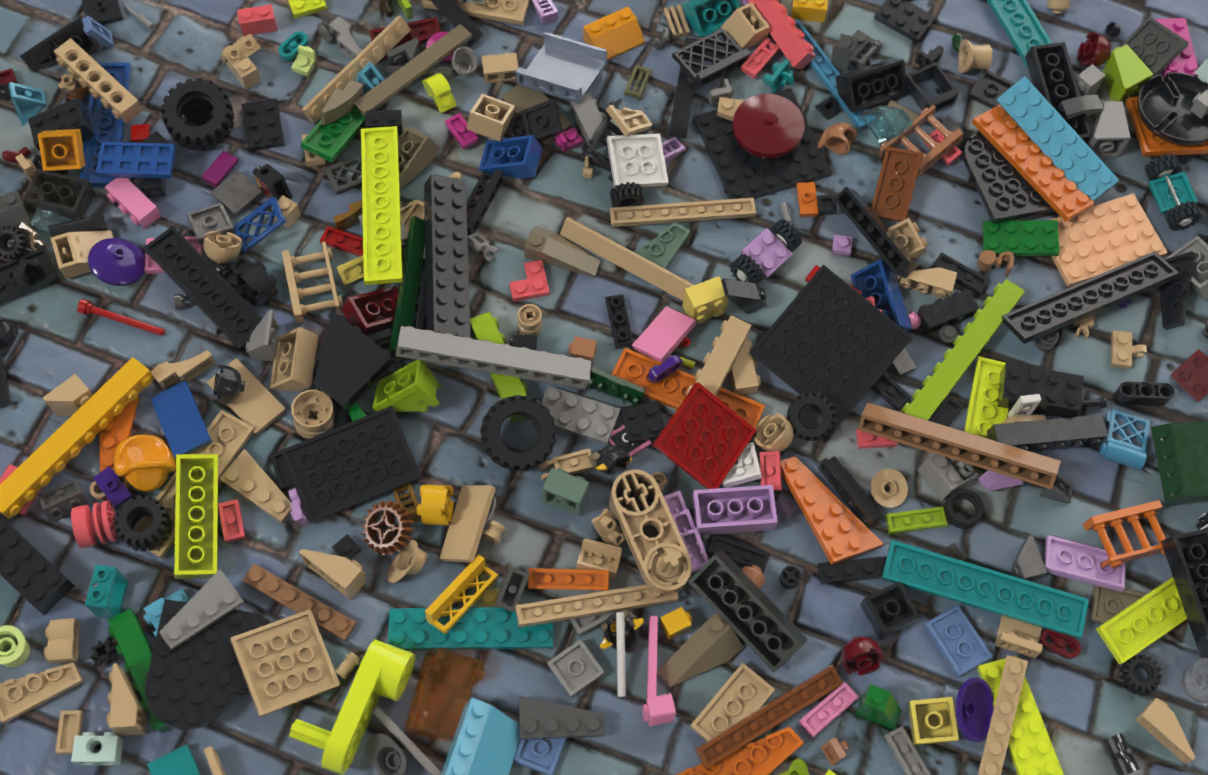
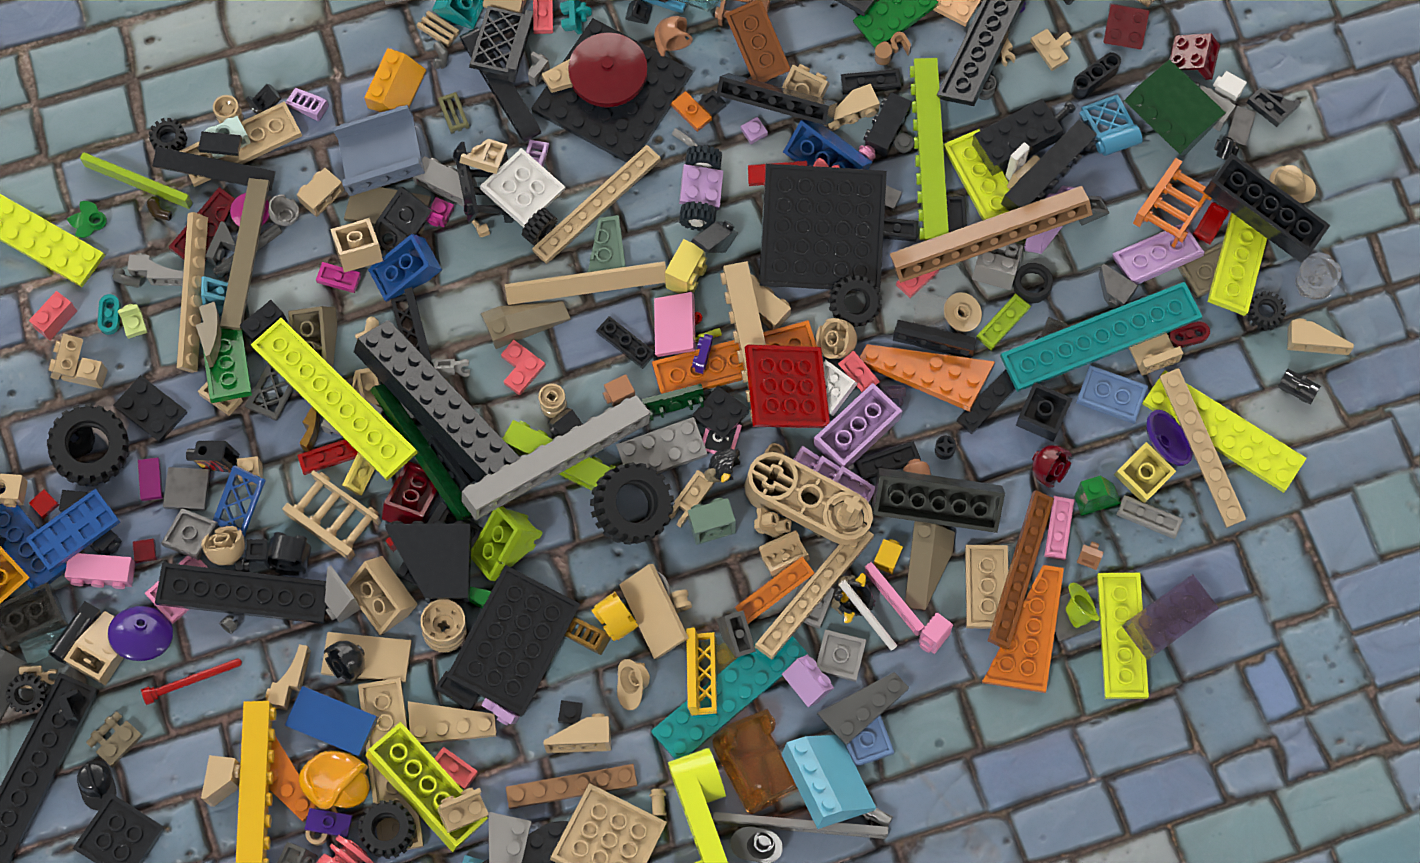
camera: 35 degrees left, 5 degrees up
dark orange gear [360,500,414,555] -> none
neon yellow brick [422,73,457,113] -> none
none -> dark tan plate [86,711,143,768]
none -> dark red tile [133,538,157,563]
none -> tan bracket [437,787,489,833]
none -> lavender brick [782,655,834,707]
none -> red tile [1193,202,1230,245]

